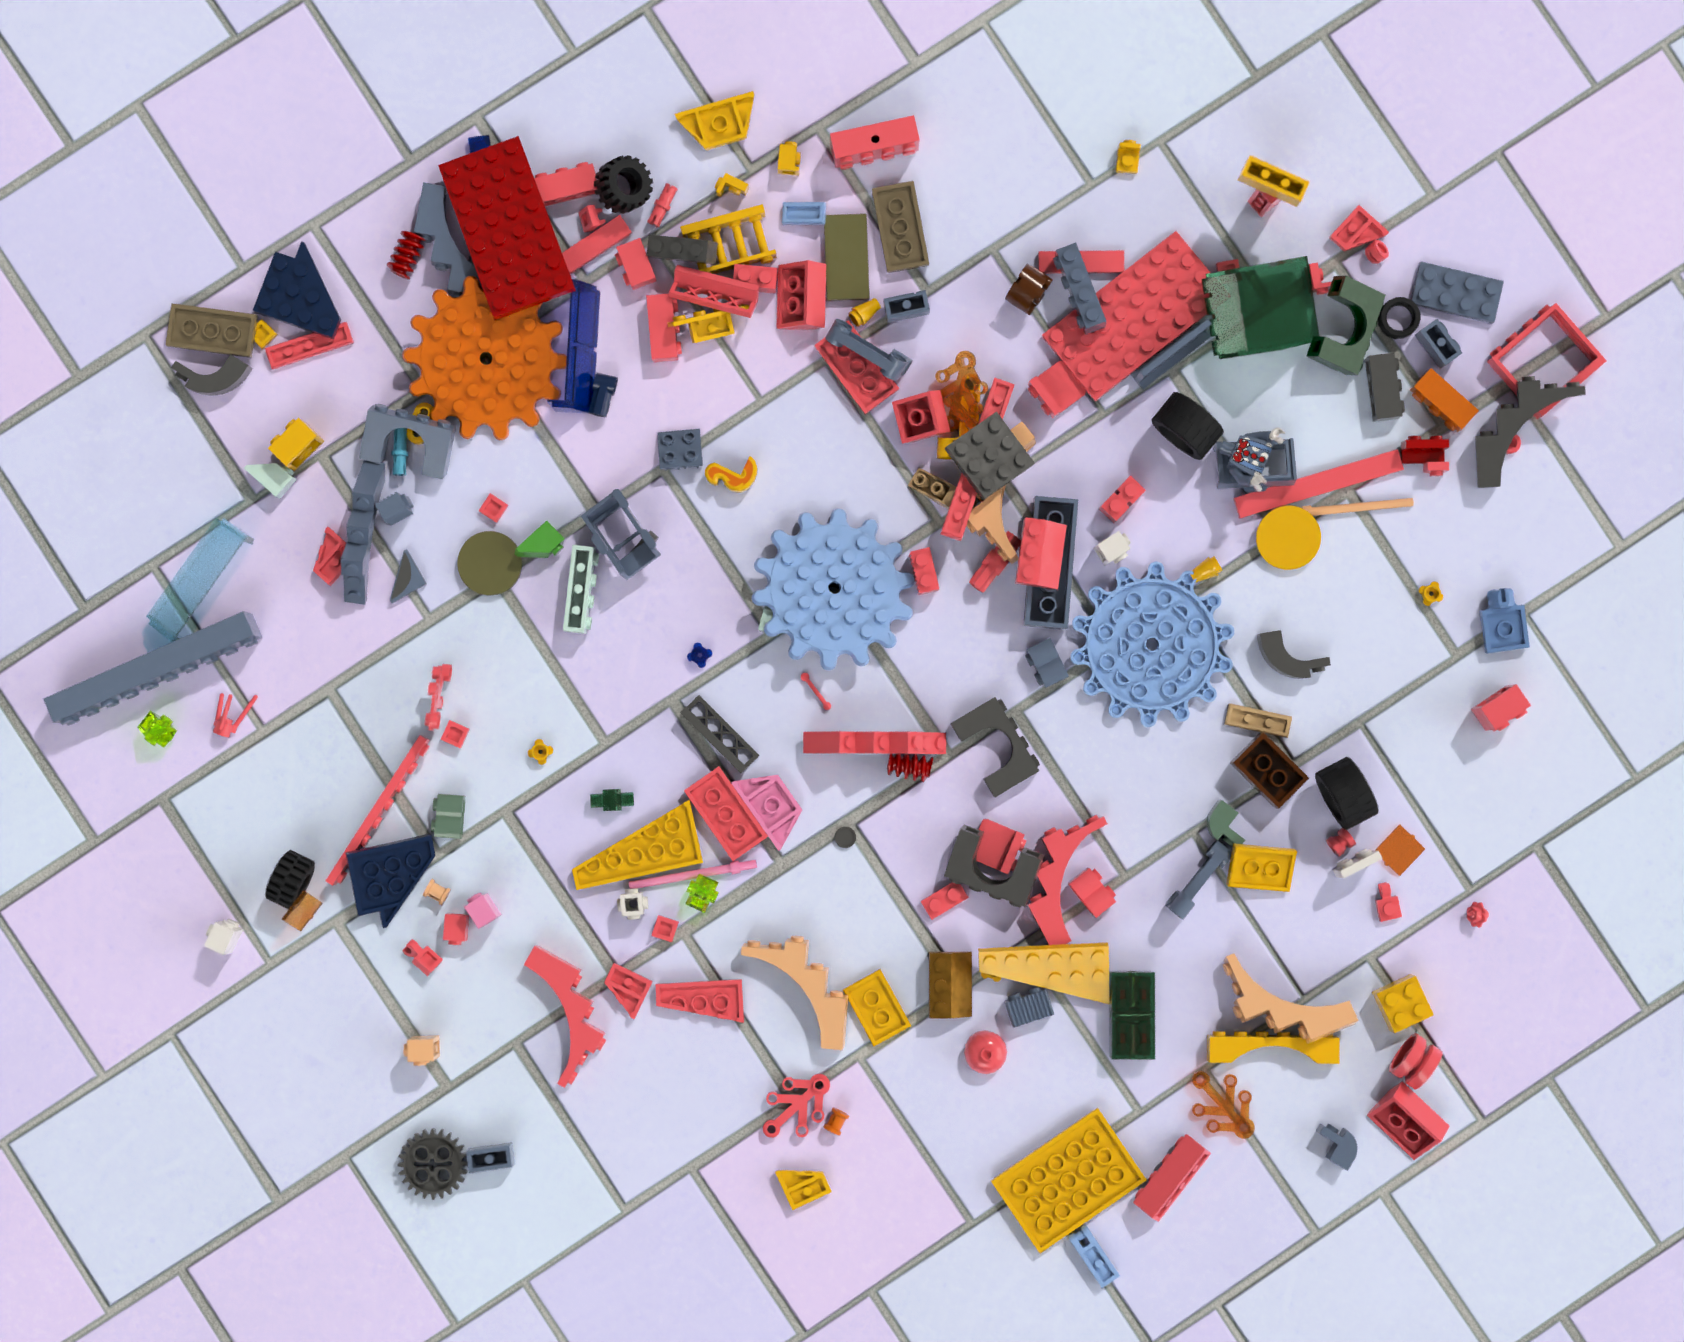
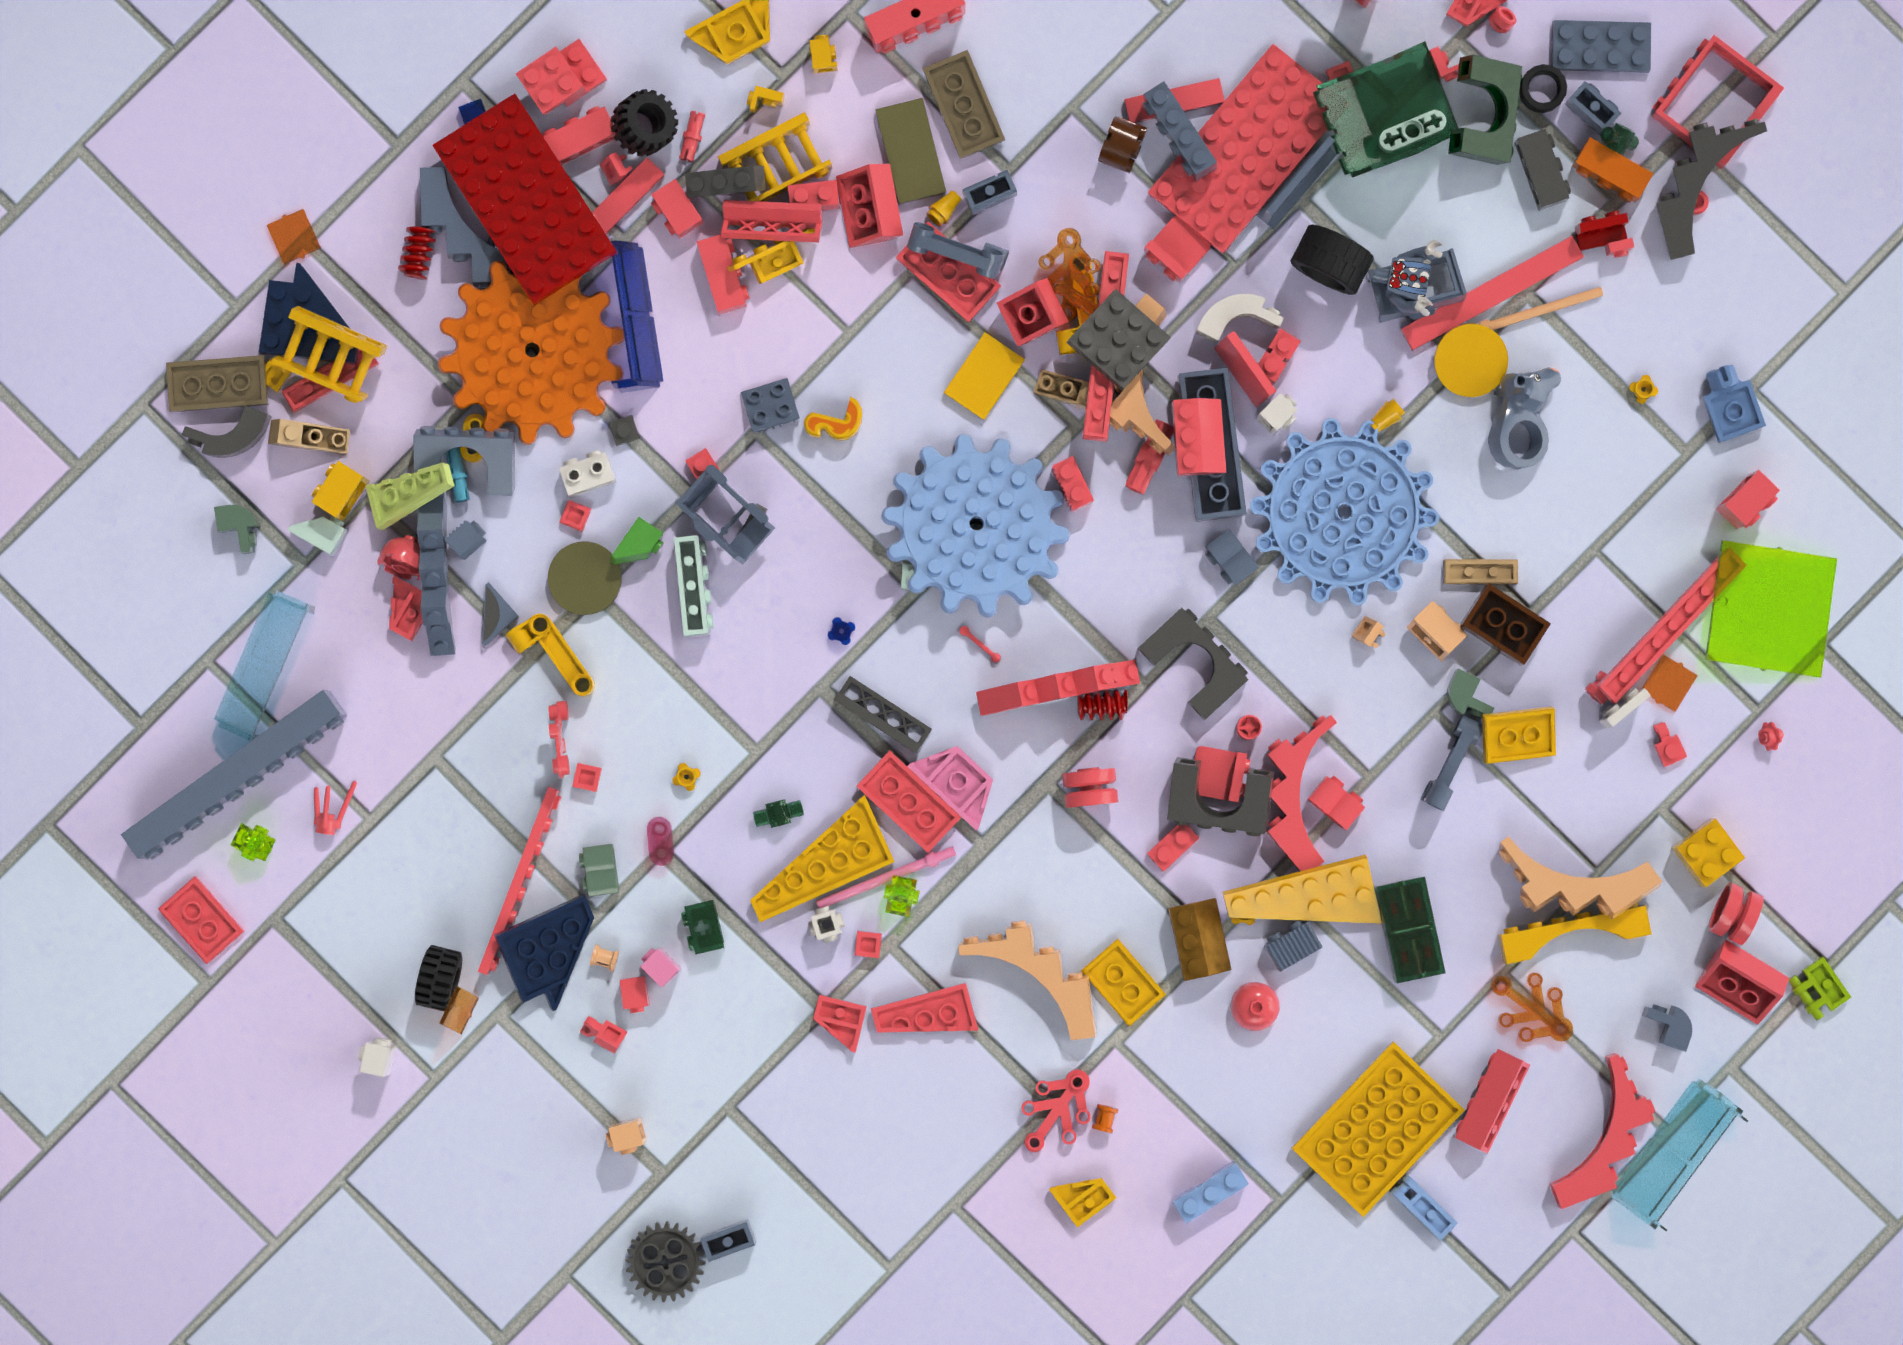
camera: 10 degrees left, 0 degrees up
coral arch [524,945,606,1088] -> none
dark blue piece [588,372,618,418] -> none
light blue tile [782,202,826,225] -> none
dark grey piece [835,827,856,848] -> none
dark grey arch [1257,630,1331,679] -> none
black tyre [1315,757,1379,830] -> none
none -> coral tile [158,876,245,964]
none -> sand green brick [214,505,261,554]
none -> clear orange piece [267,209,321,265]
none -> tan slope [268,419,350,454]
none -> yellow fence [271,306,388,403]
none -> yellowish green wing [365,462,454,530]
none -> coral cylinder [377,535,420,580]
none -> yellow piece [505,613,595,697]
none -> coral bracket [515,39,607,115]
none -> white brick [559,450,617,498]
none -> dark grey plate [609,415,640,446]
none -> clear pink plate [647,817,674,866]
none -> clear green brick [681,900,725,955]
none -> coral plate [685,448,719,479]
none -> yellow tile [944,332,1025,420]
none -> coral wheel [1062,767,1119,808]
none -> light blue arch [1172,1161,1249,1223]
none -> white arch [1195,294,1284,343]
none -> coral tile [1214,331,1276,408]
none -> coral wheel [1236,715,1262,740]
none -> light nougat tile [1351,616,1385,648]
none -> light aqua beam [1378,110,1446,153]
none -> light nougat brick [1406,601,1468,662]
none -> sand blue animal [1488,367,1561,470]
none -> coral arch [1549,1053,1655,1209]
none -> coral plate [1596,548,1746,704]
none -> clear green axle [1600,123,1639,155]
none -> clear light blue piece [1610,1078,1748,1231]
none -> clear neon green piece [1705,540,1837,678]
none -> lime plate [1788,956,1852,1021]

